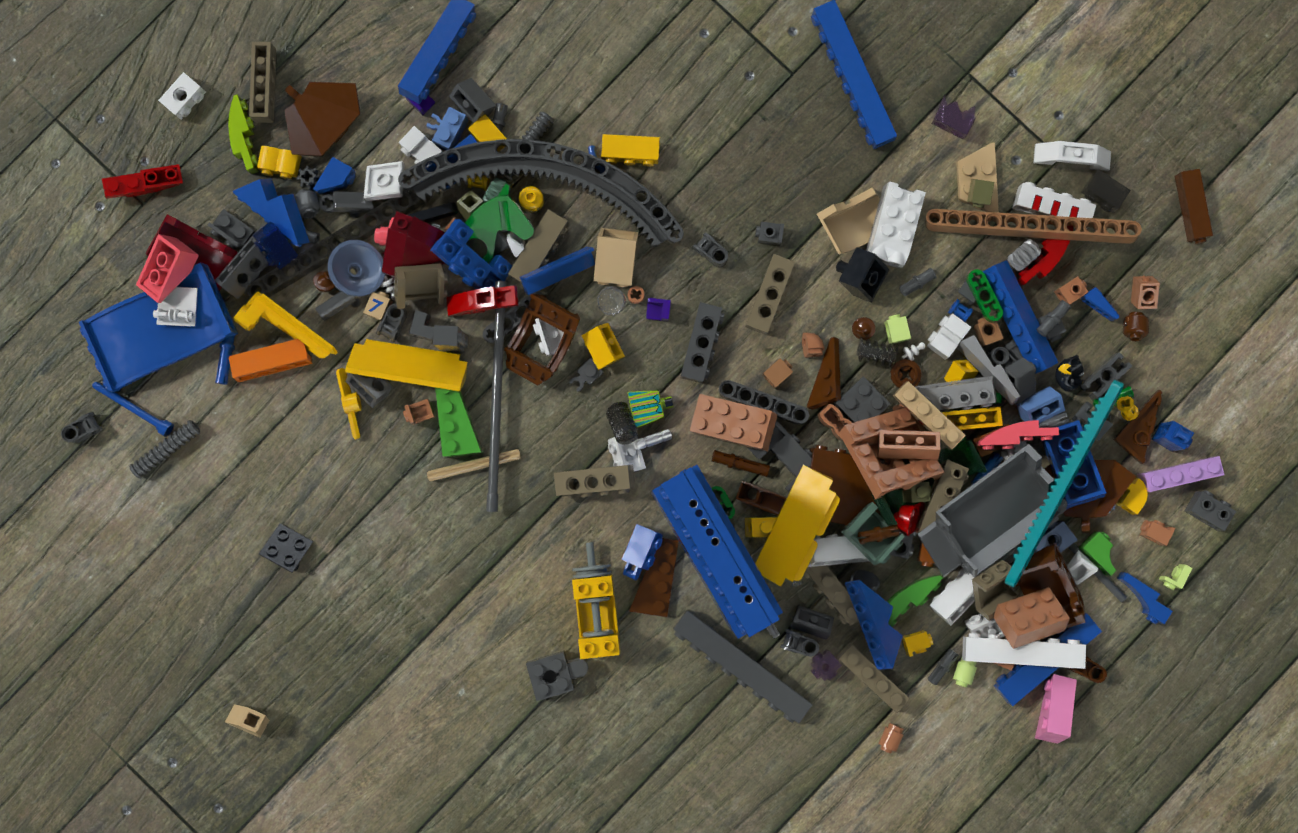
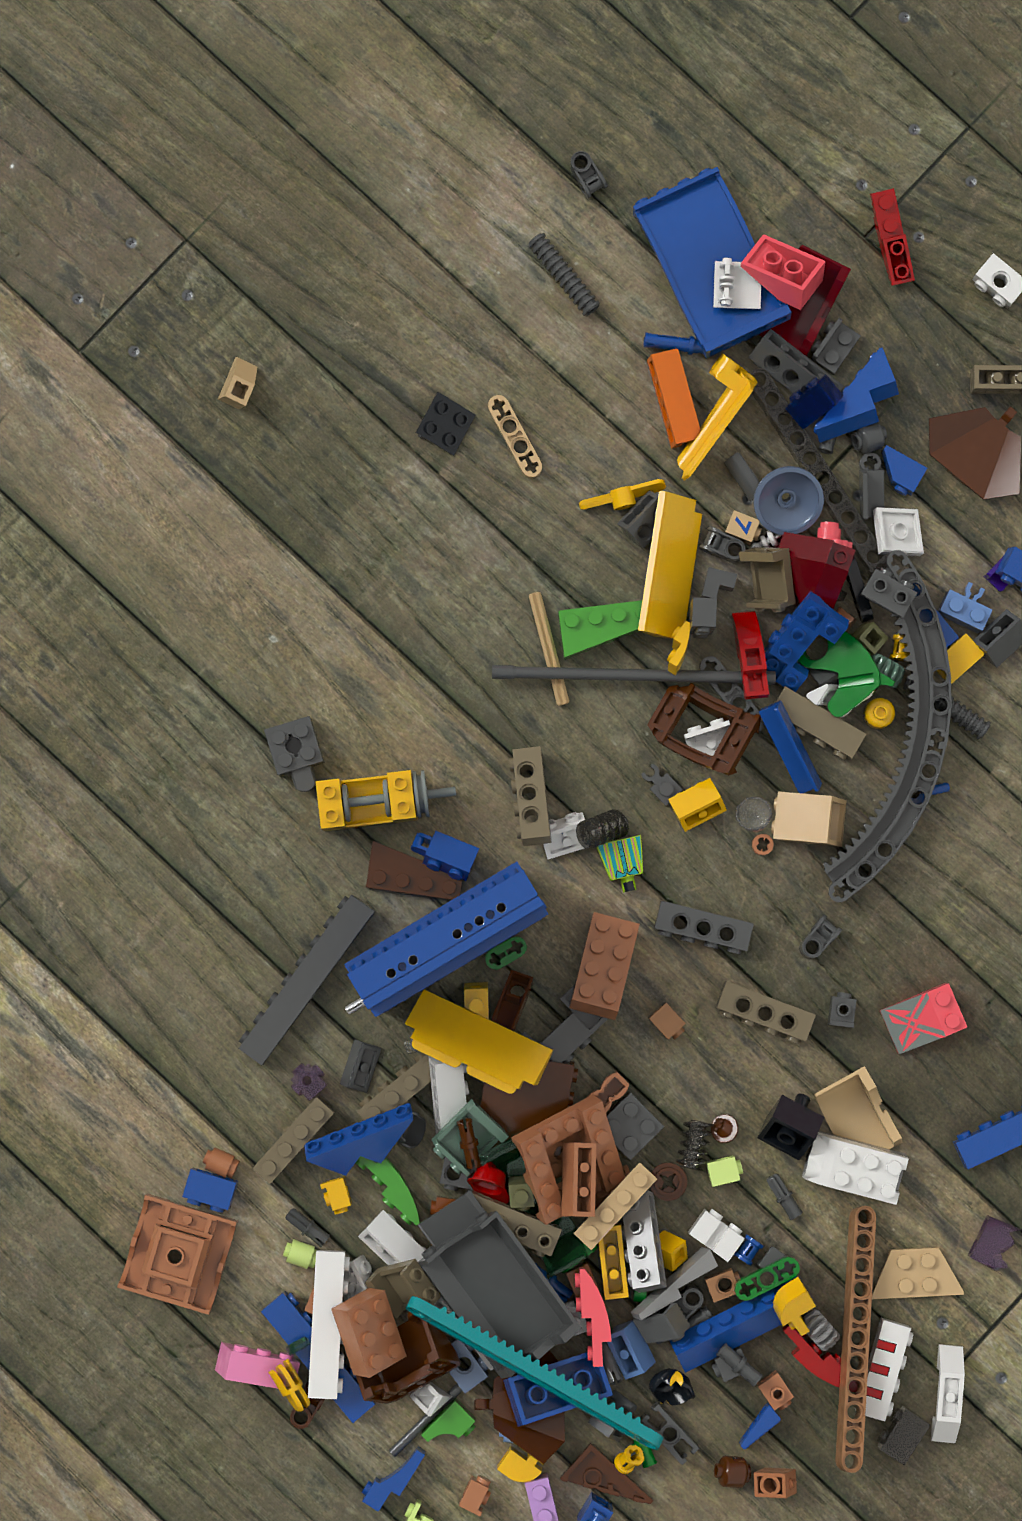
camera: 90 degrees right, 0 degrees up
blue piece [92,382,174,437] -> none
lime slope [228,94,259,174] -> none
yellow brick [257,146,302,180] -> none
dark grey gear [296,166,320,191] -> none
reddish brown hat [313,271,336,293] -> none
white brick [399,126,442,168] -> none
nougat bracket [403,399,435,425] -> none
dark grey pin [491,103,508,133] -> none
yellow brick [601,134,660,167] -> none
white axle [635,430,672,450] -> none
dark purple panel [646,298,671,322] -> none
reddish brown pin [711,450,770,477] -> none
dark grey beam [718,380,809,425] -> none
dark grey piece [780,629,819,657] -> none
nougat piece [802,332,824,358] -> none
reddish brown wing [807,337,841,410] -> none
white hair [902,342,925,361] -> none
olive brick [967,179,995,208] -> none
none -> nougat piece [117,1193,238,1315]
none -> blue brick [182,1168,238,1213]
none -> yellow arm [268,1359,310,1412]
none -> tile [286,1336,311,1356]
none -> tan beam [488,395,542,479]
none -> yellow slope [667,621,690,676]
none -> yellow brick [773,1277,816,1336]
none -> dark grey brick [860,568,917,619]
none -> coral slope [880,983,967,1054]

